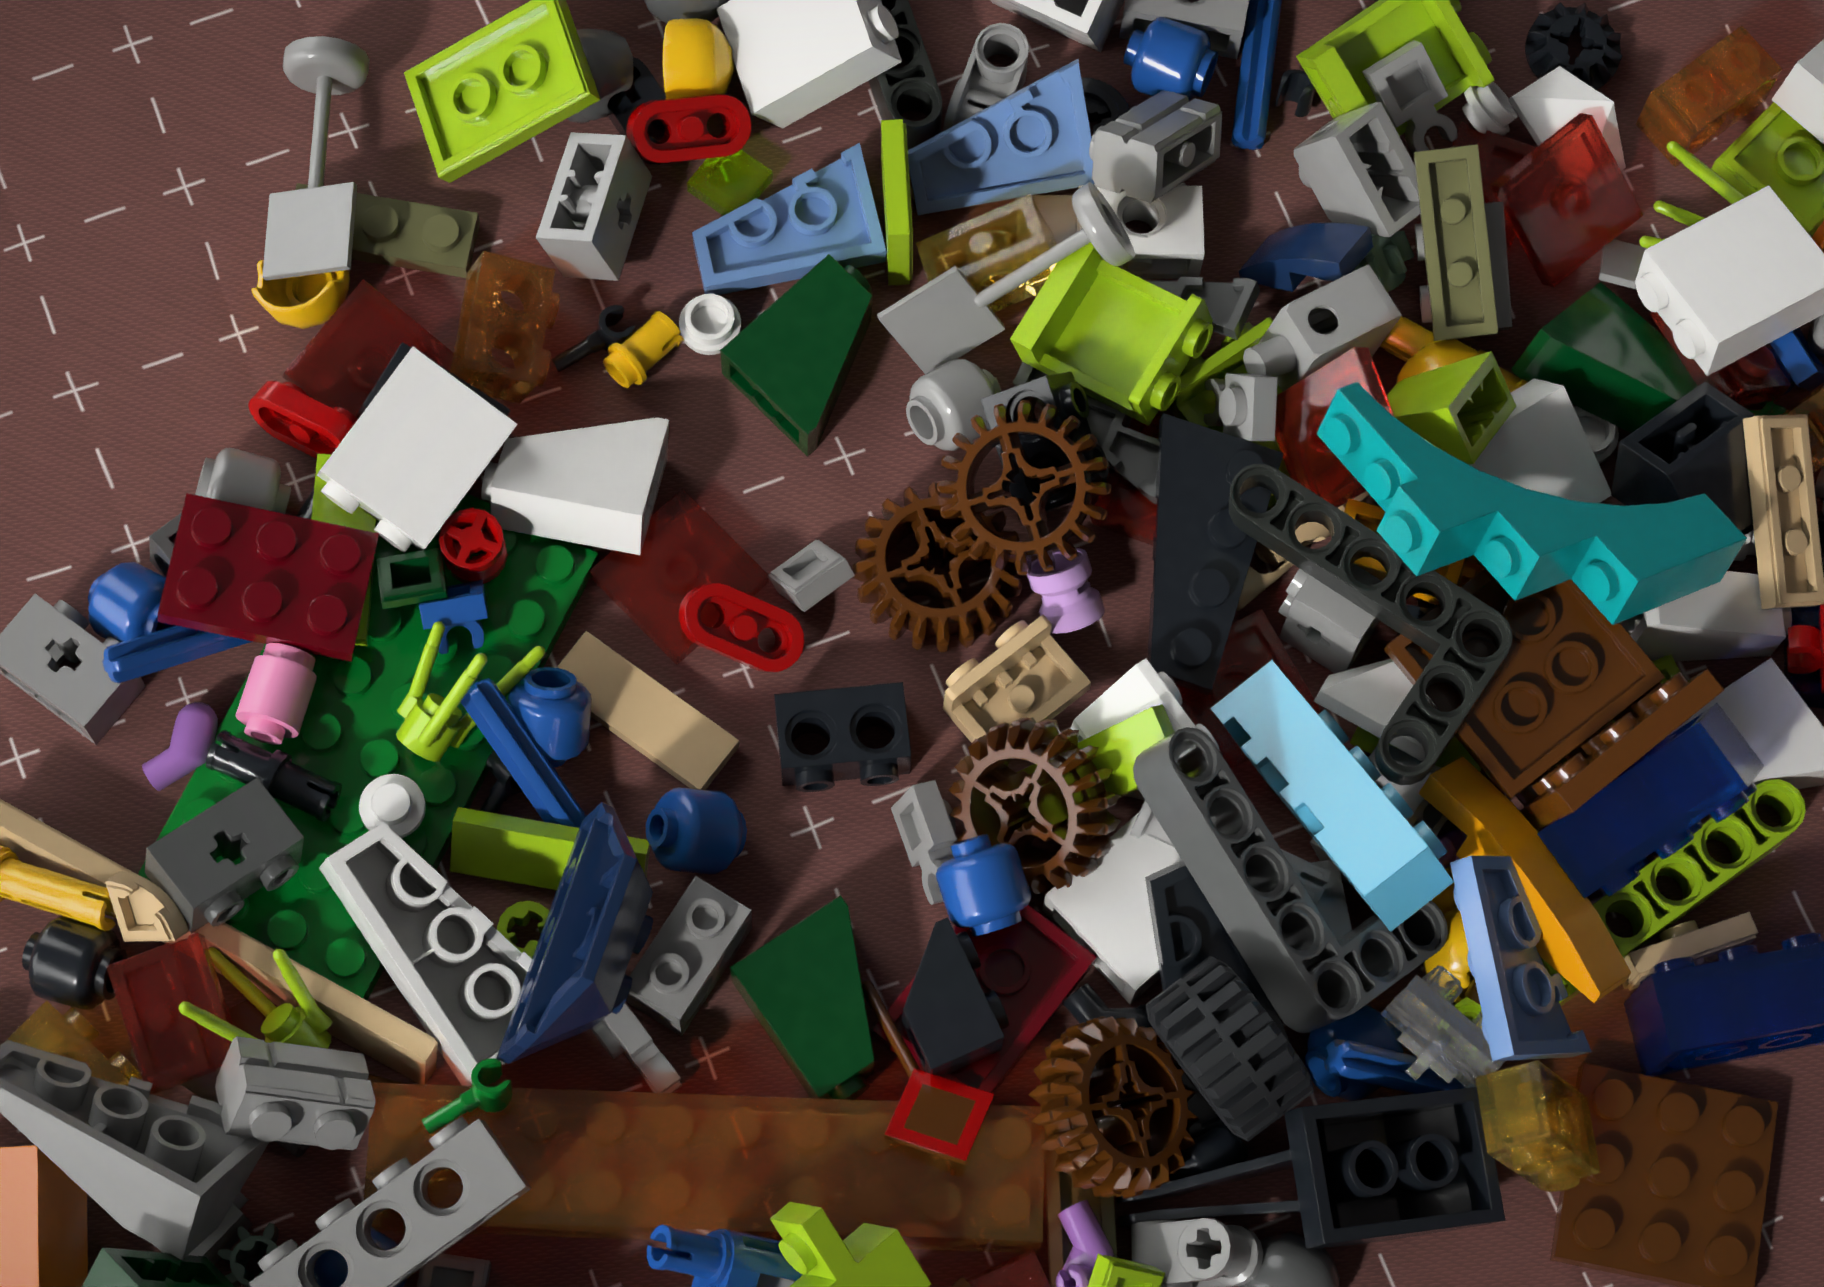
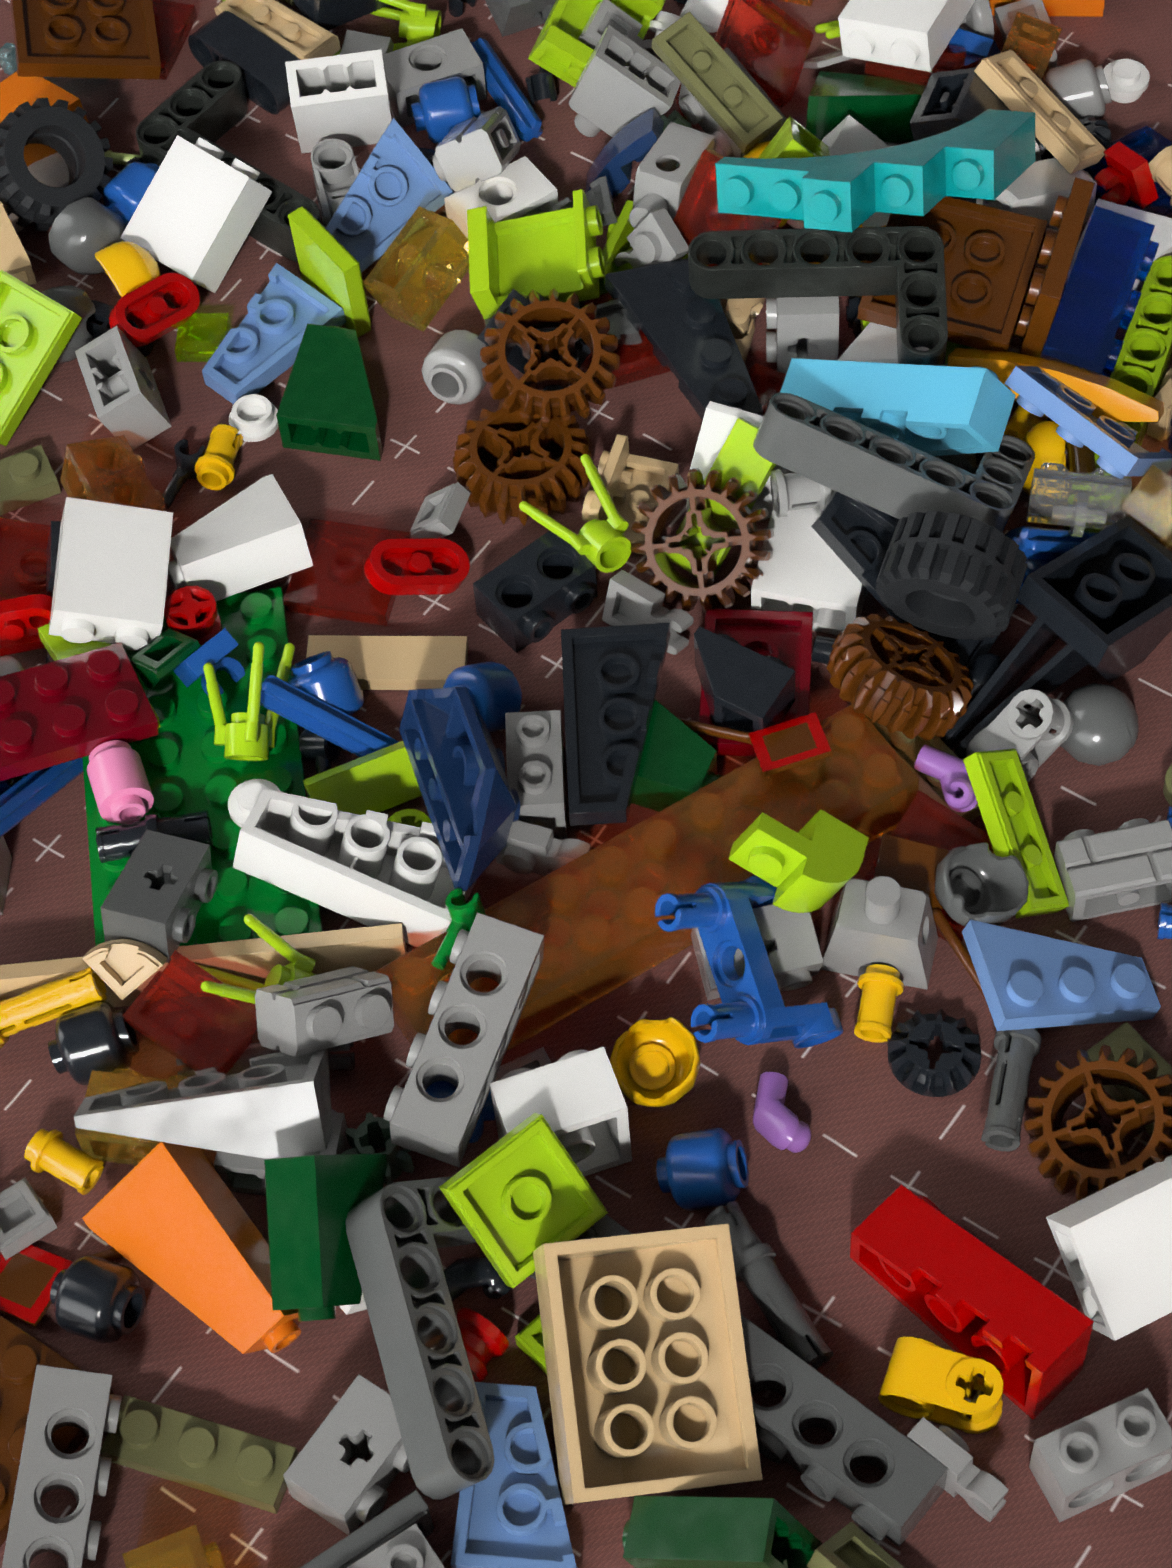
camera: 25 degrees left, 15 degrees down
medium lavender arm [142,702,218,791] -> none
light grey piece [877,182,1135,374] -> none
blue head [936,834,1031,936] -> none
lavender wheel [1027,548,1105,634] -> none
none -> lime plant [519,454,631,573]
none -> black wing [561,623,670,826]

